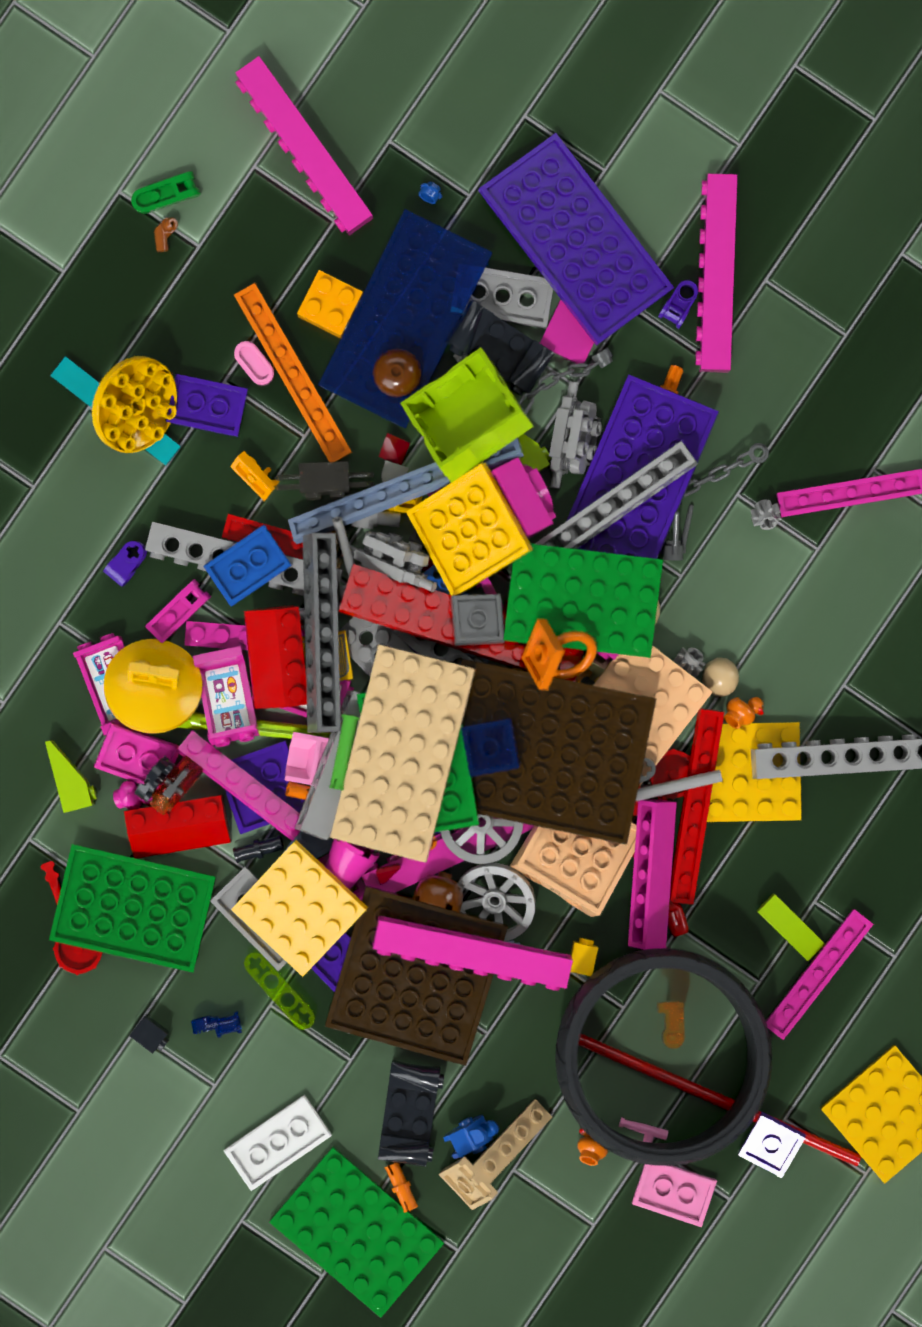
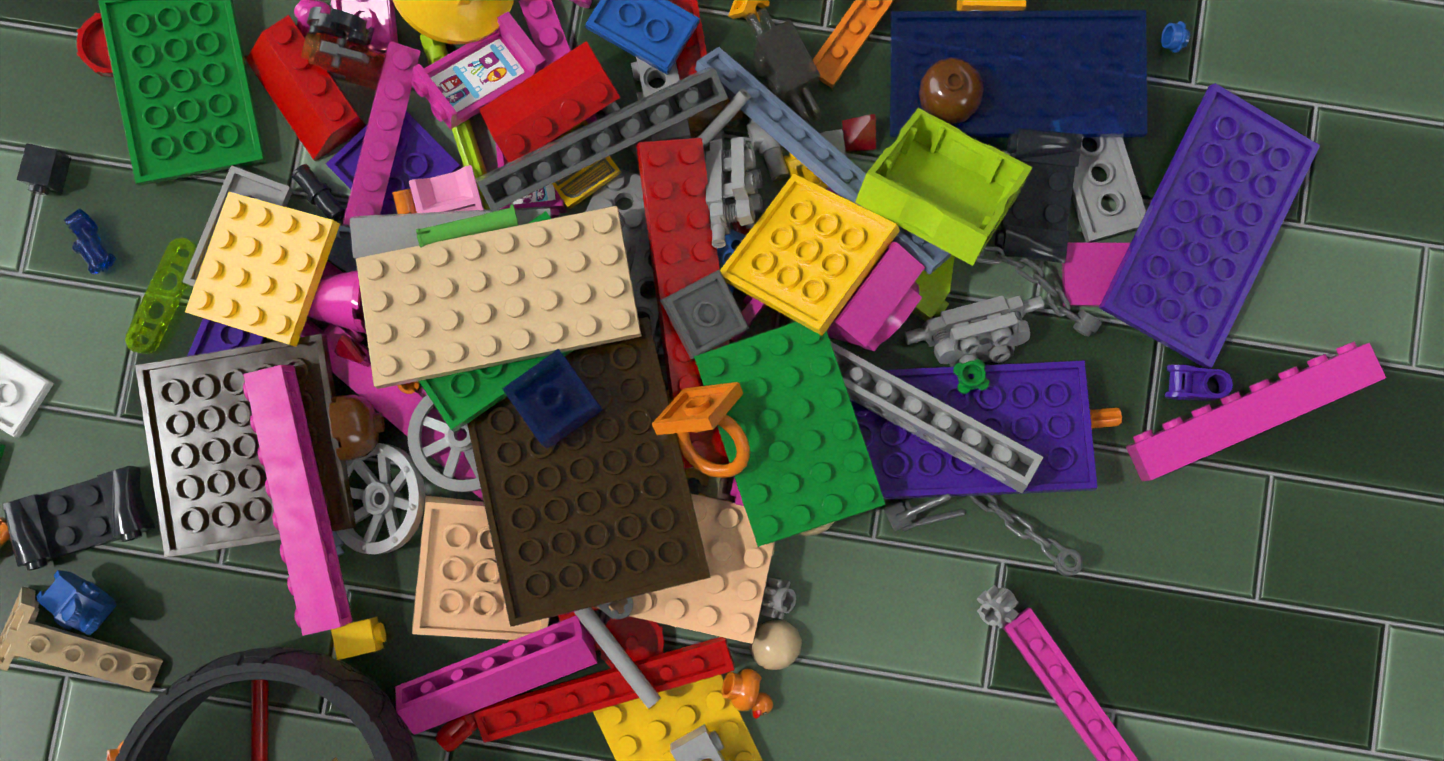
camera: 65 degrees right, 5 degrees down
none -> green plate [953,359,989,394]

